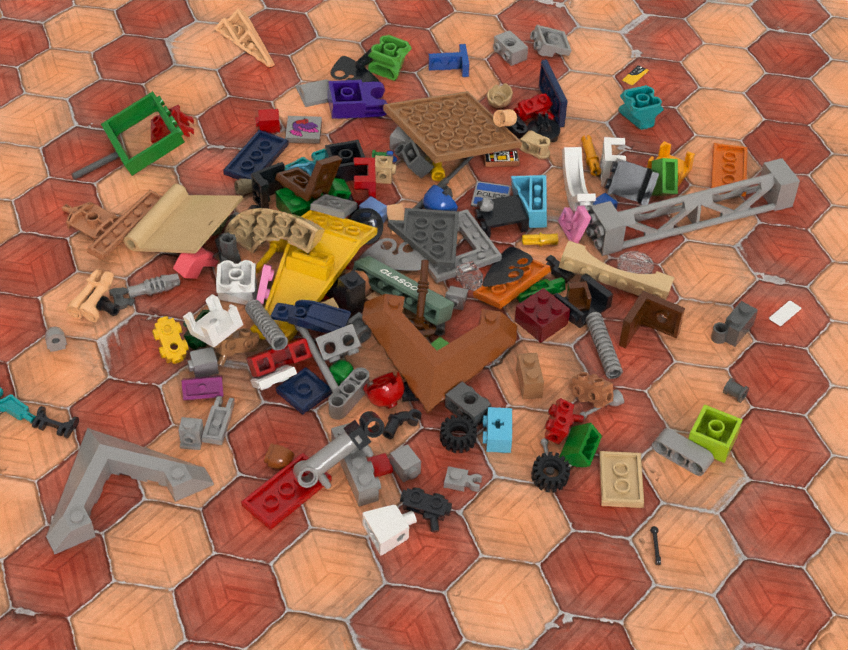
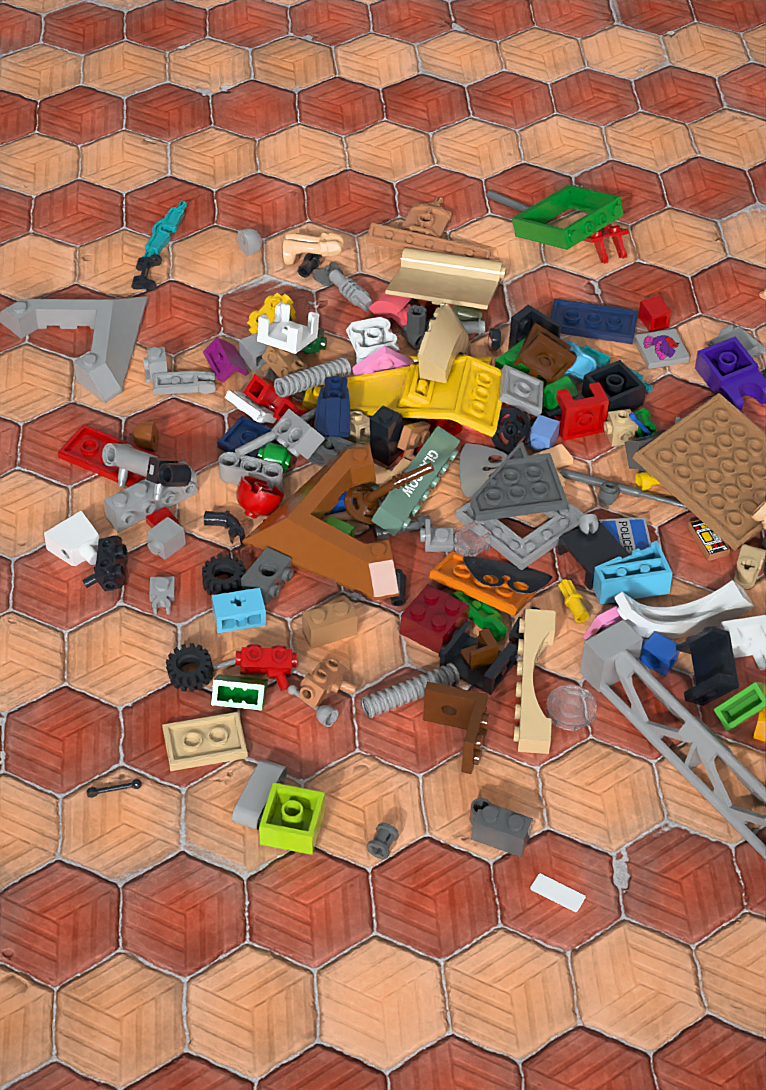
camera: 75 degrees right, 0 degrees up
blue cylinder [423,185,458,211] -> none

